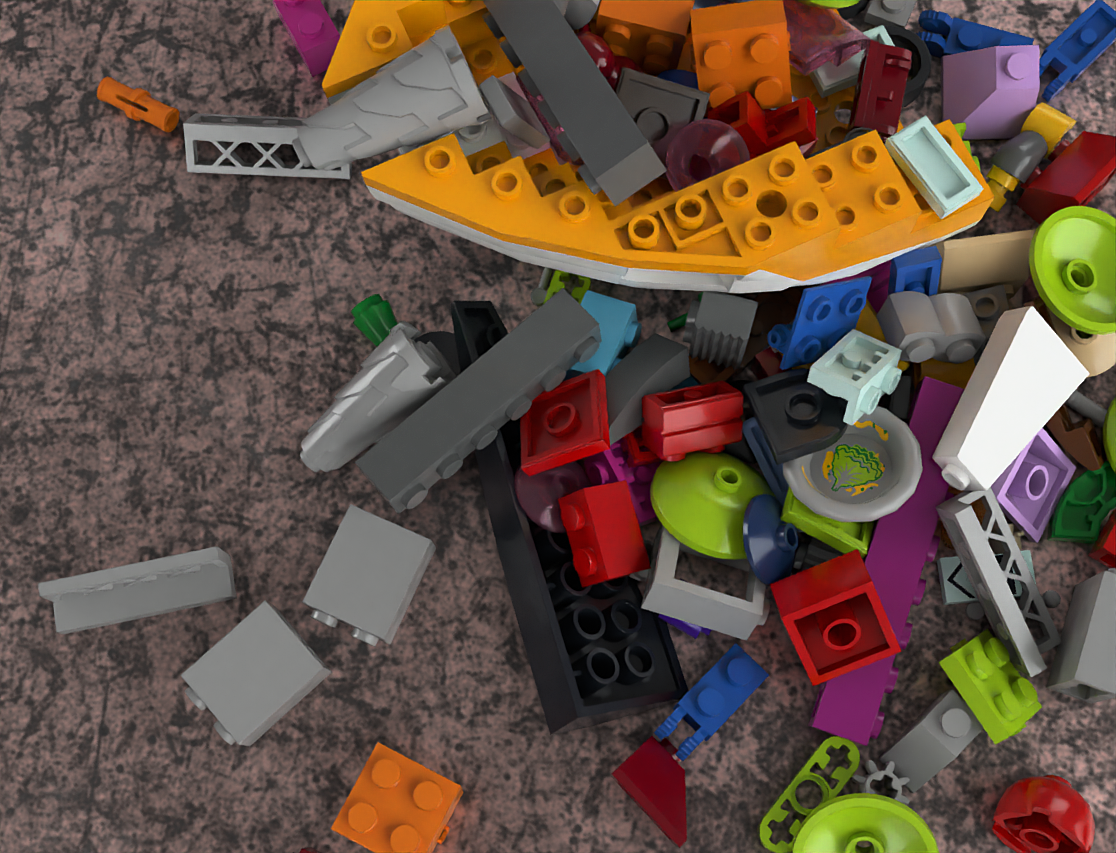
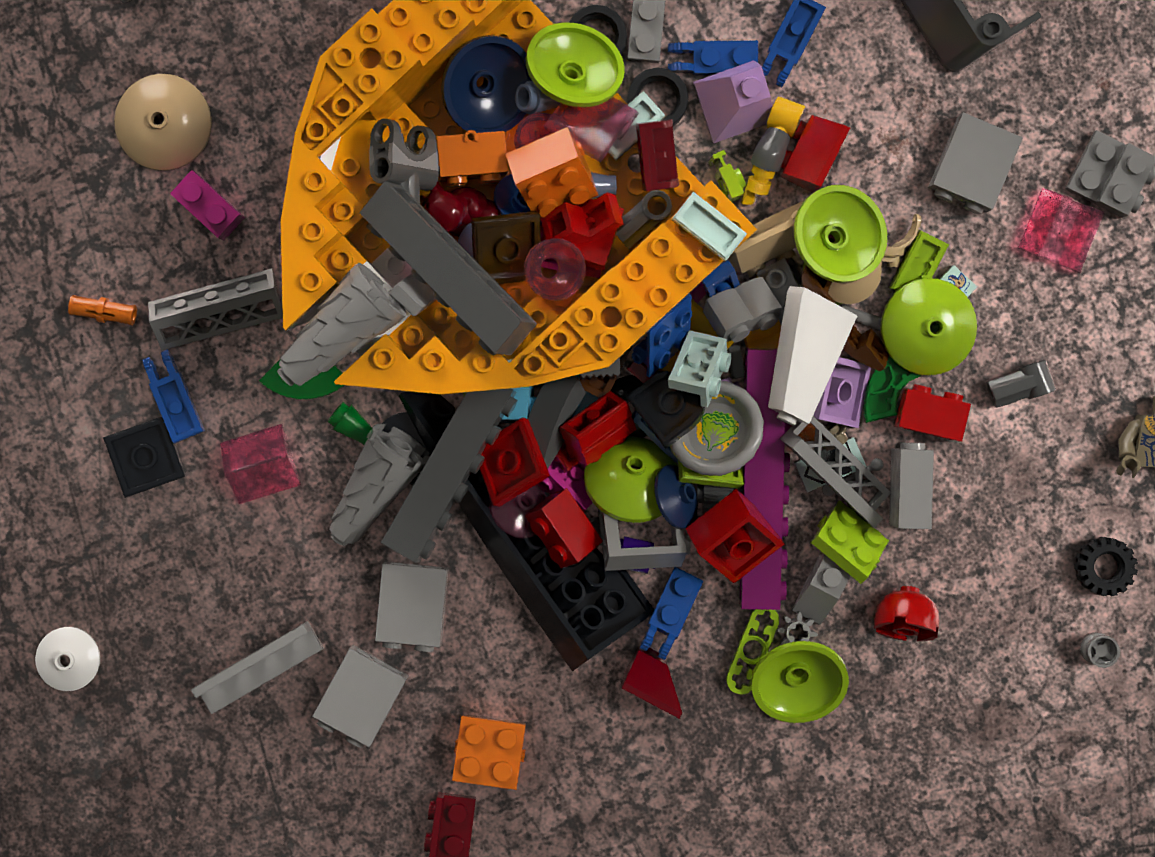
camera: 30 degrees left, 15 degrees up
none -> black tile [103,417,187,498]
none -> blue hinge [142,349,205,444]
none -> clear pink slope [220,424,301,504]
none -> green tile [259,359,345,399]

